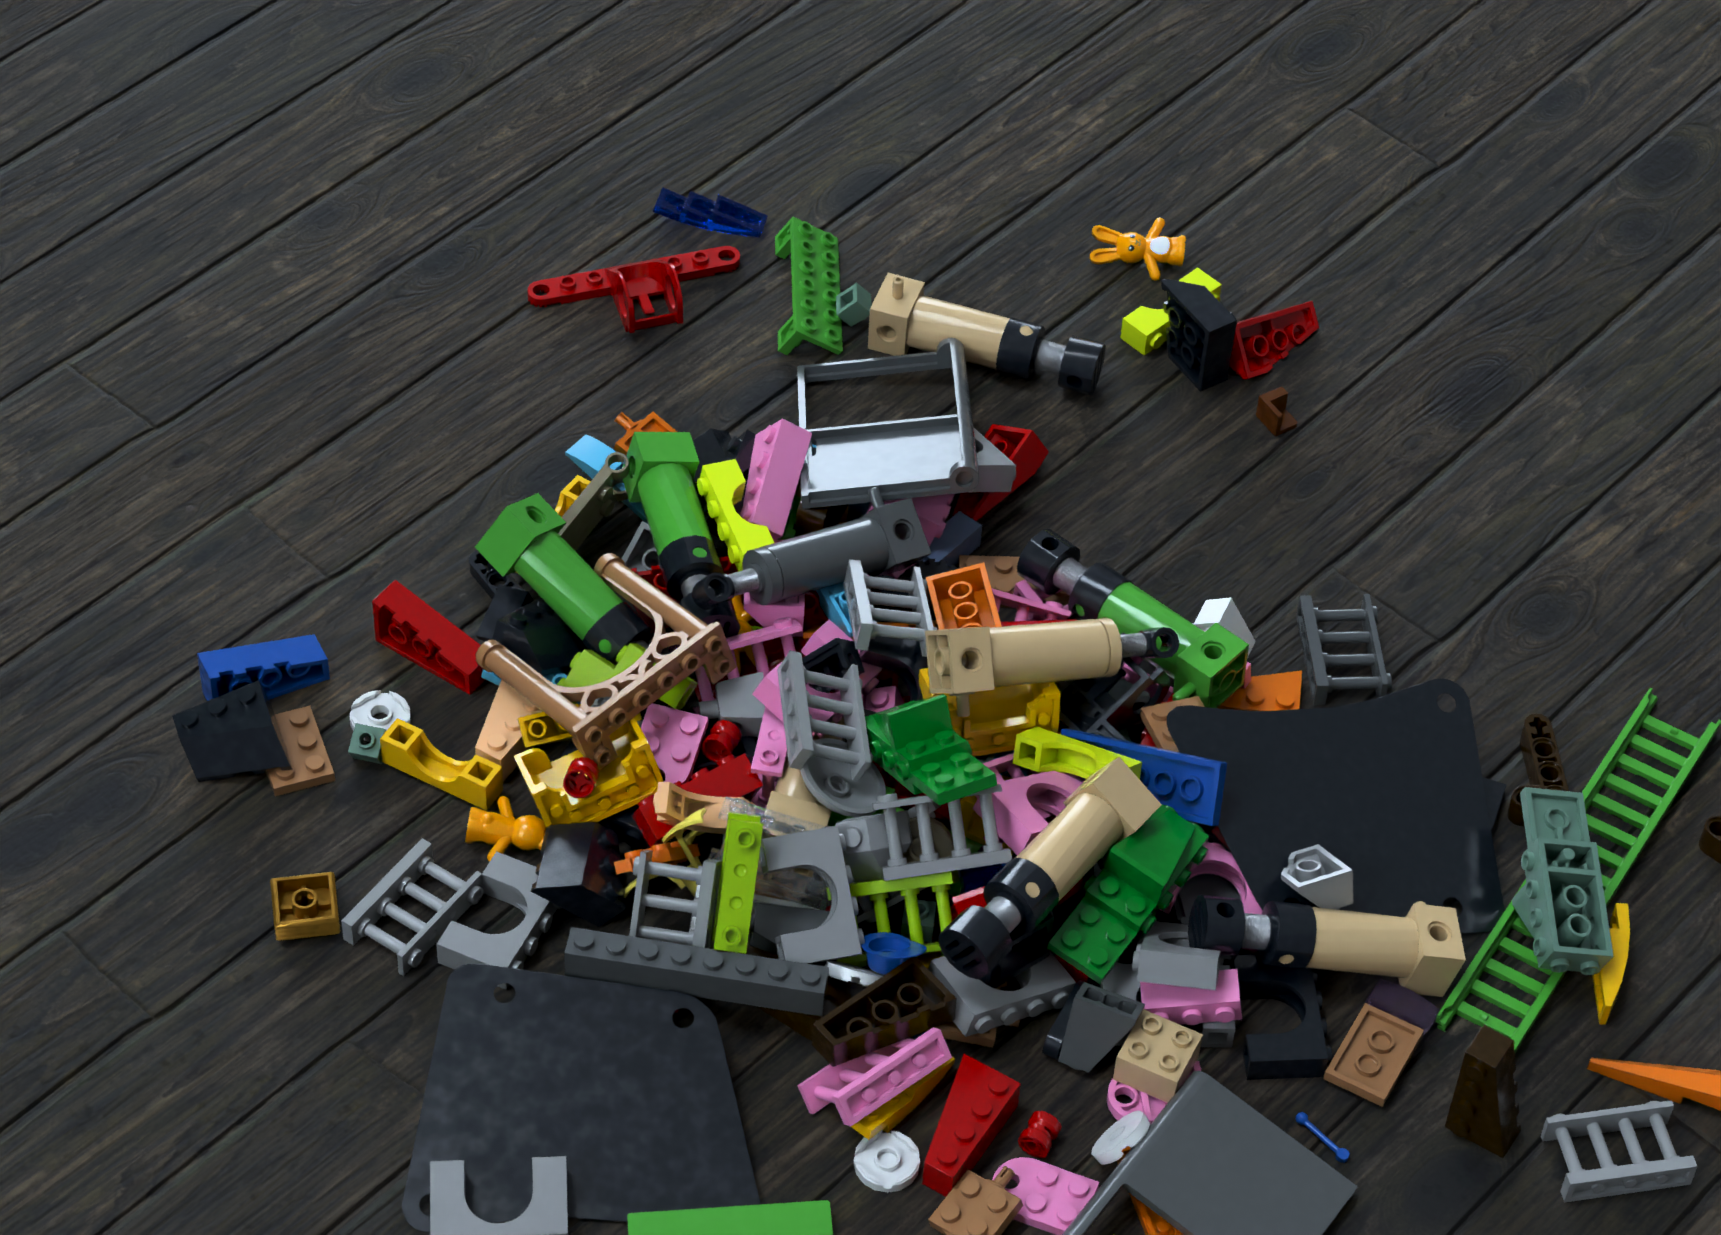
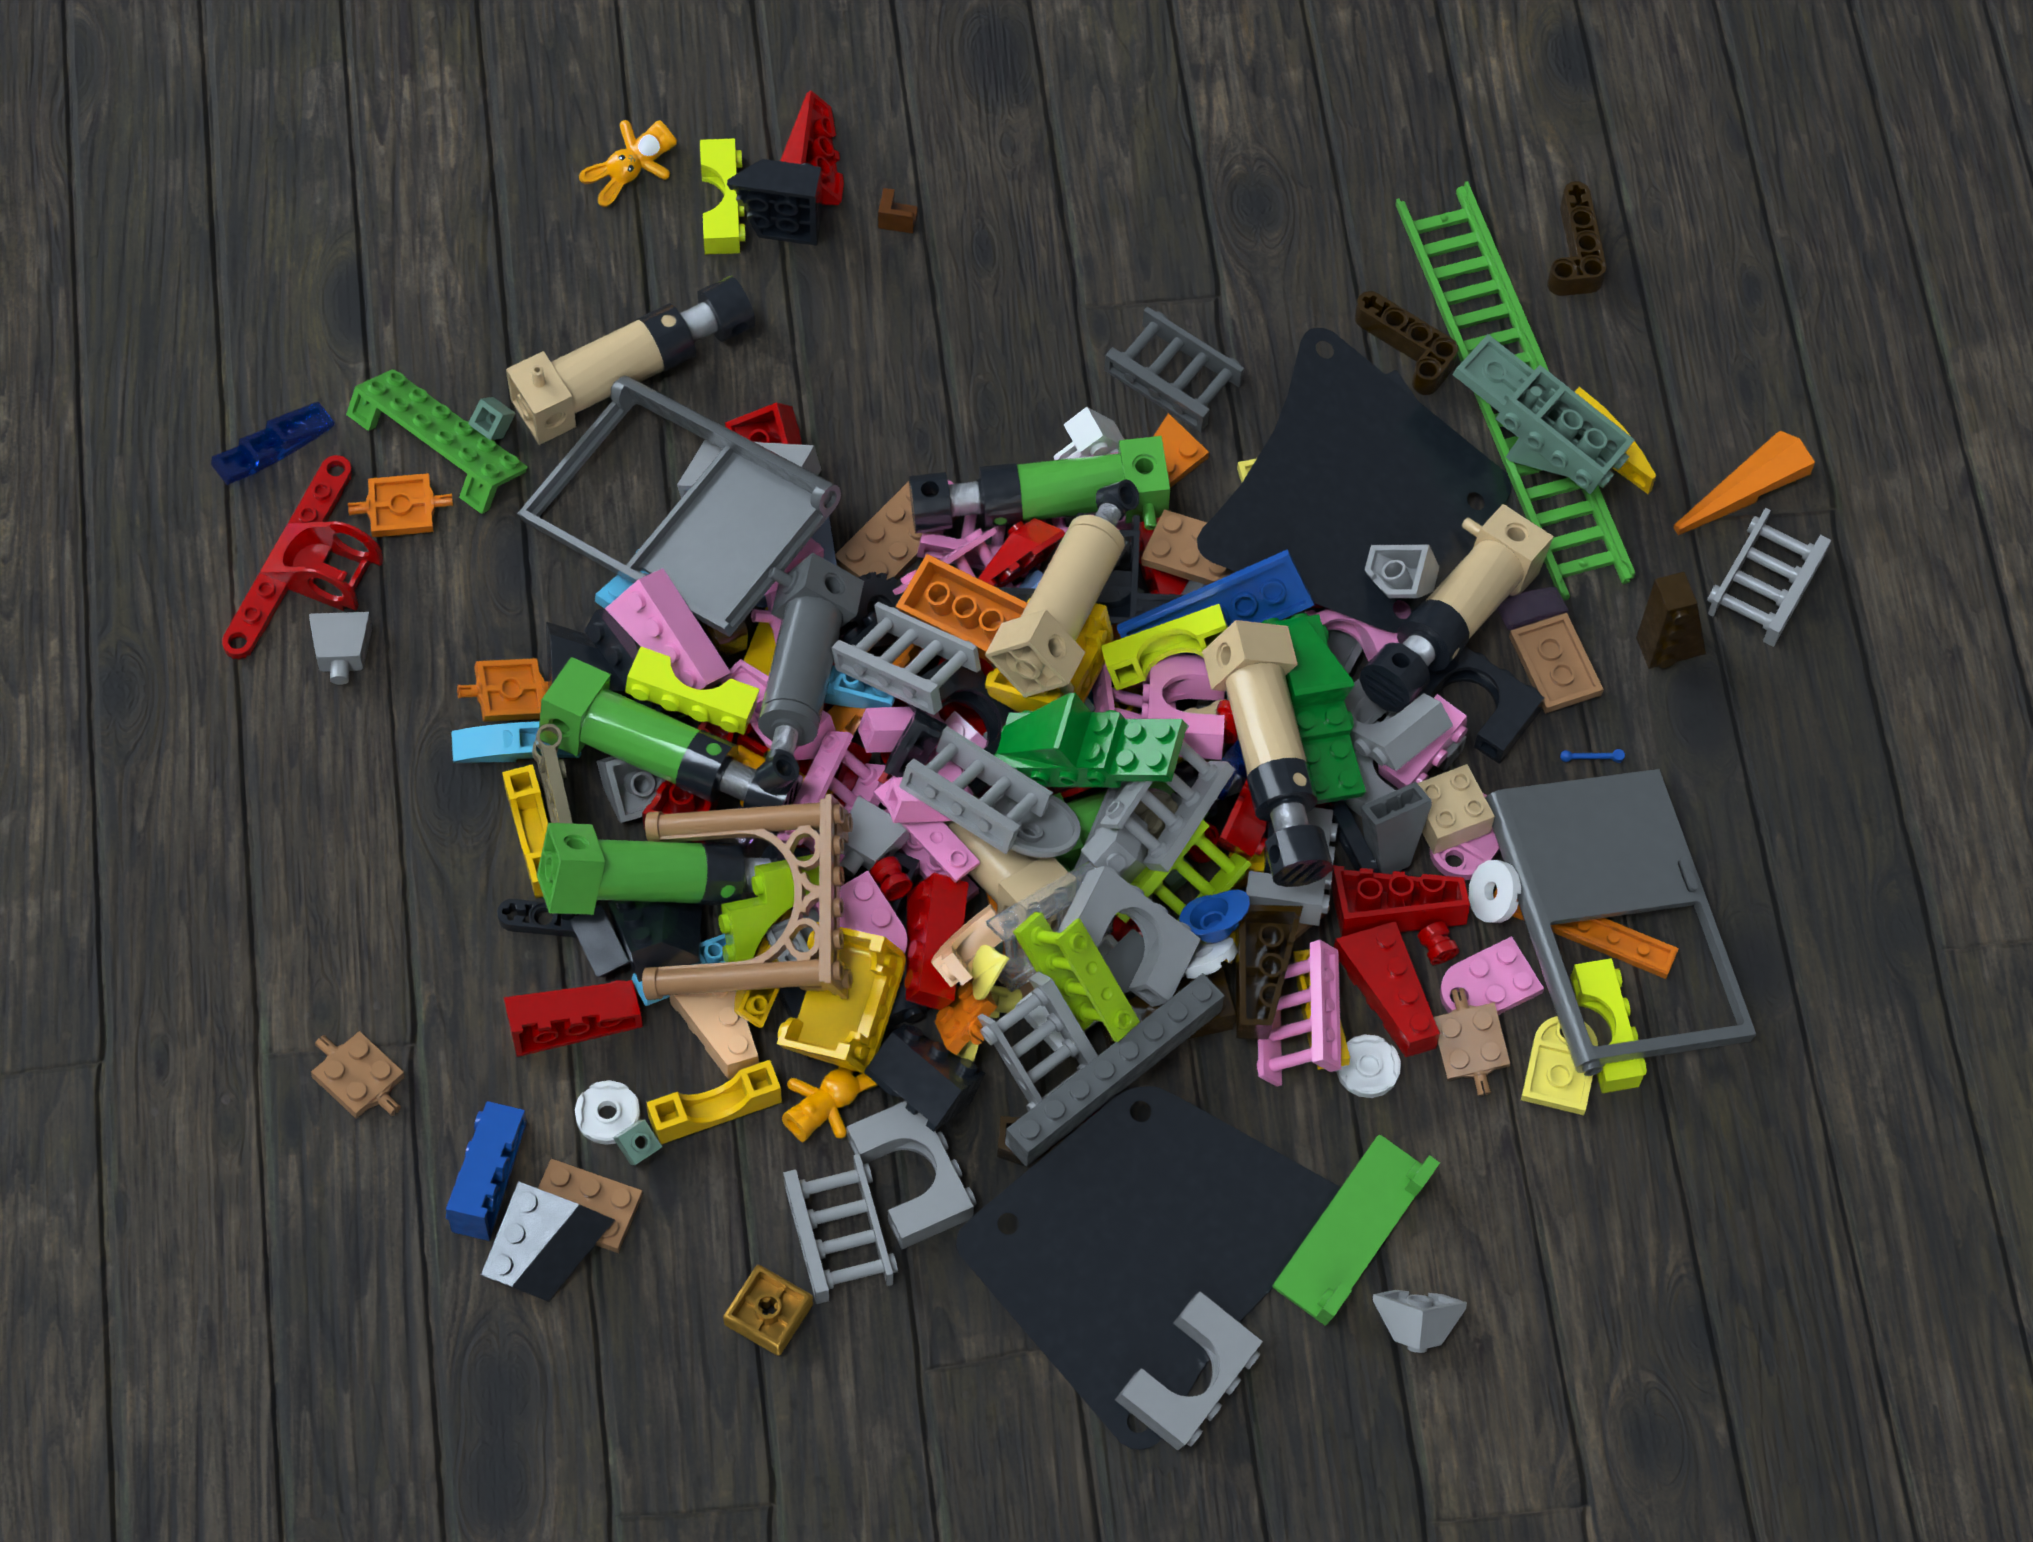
camera: 50 degrees left, 15 degrees up
red wheel [563,757,599,798] -> none
none -> light grey torso [309,612,372,685]
none -> medium nougat plate [311,1031,404,1119]
none -> orange plate [348,473,453,537]
none -> red wedge [1331,865,1470,937]

